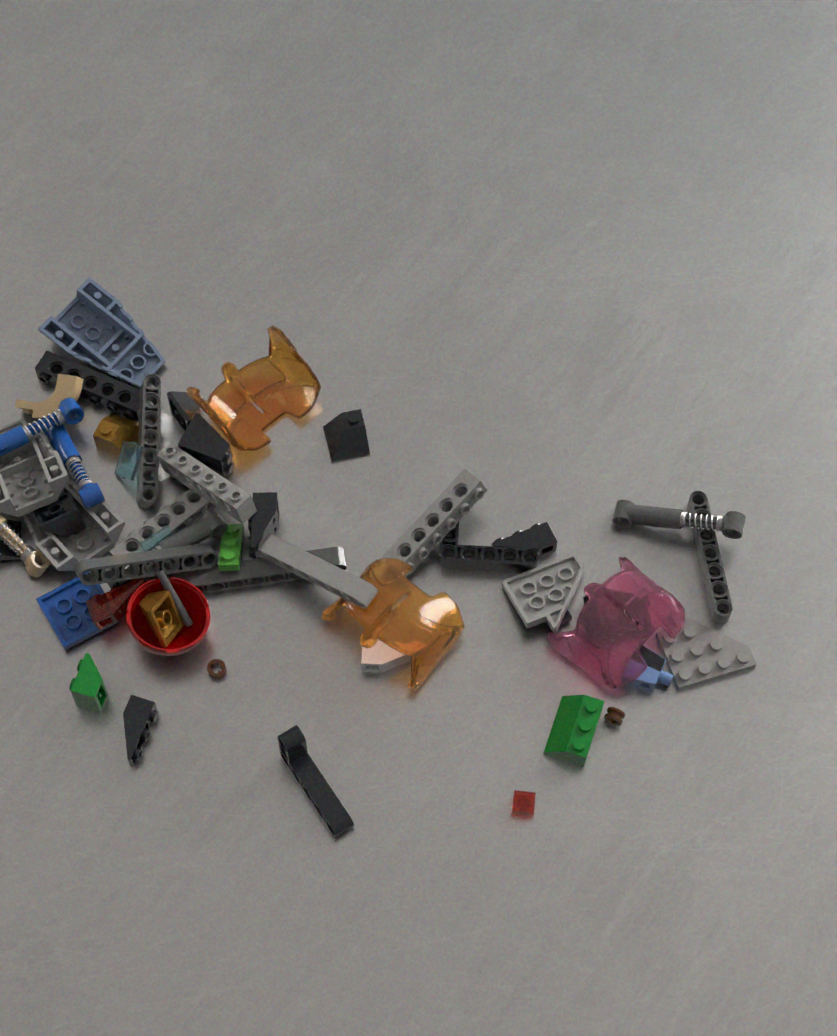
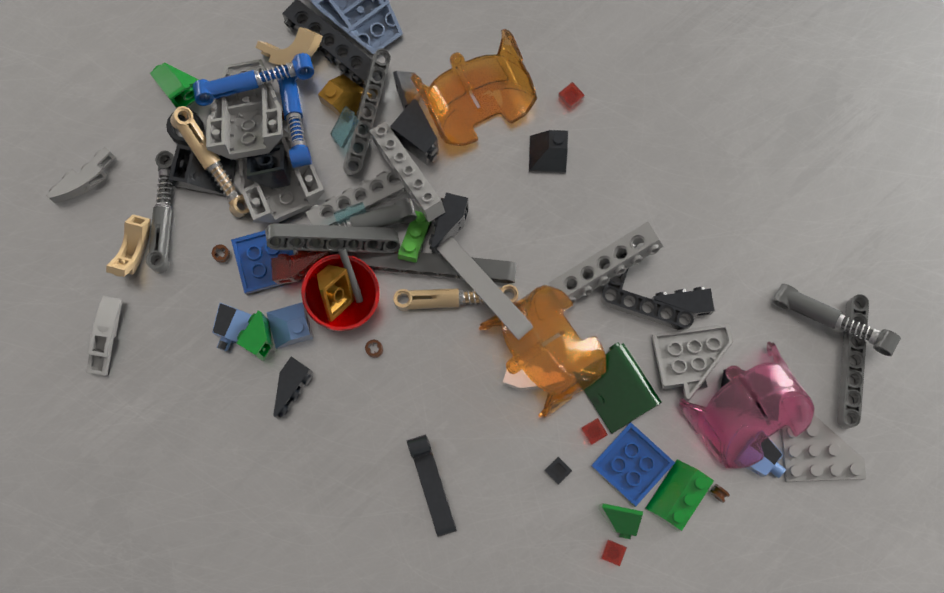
camera: 20 degrees right, 15 degrees up
none -> reddish brown bush [211,244,230,263]
none -> torso [212,303,251,352]
none -> medium blue slope [266,302,313,349]
none -> tan piece [393,284,519,311]
none -> black plate [544,457,572,485]
none -> clear red plate [558,82,585,109]
none -> dark green door [574,342,662,434]
none -> clear red plate [581,418,608,445]
none -> blue plate [591,422,675,507]
none -> green slope [598,503,643,540]

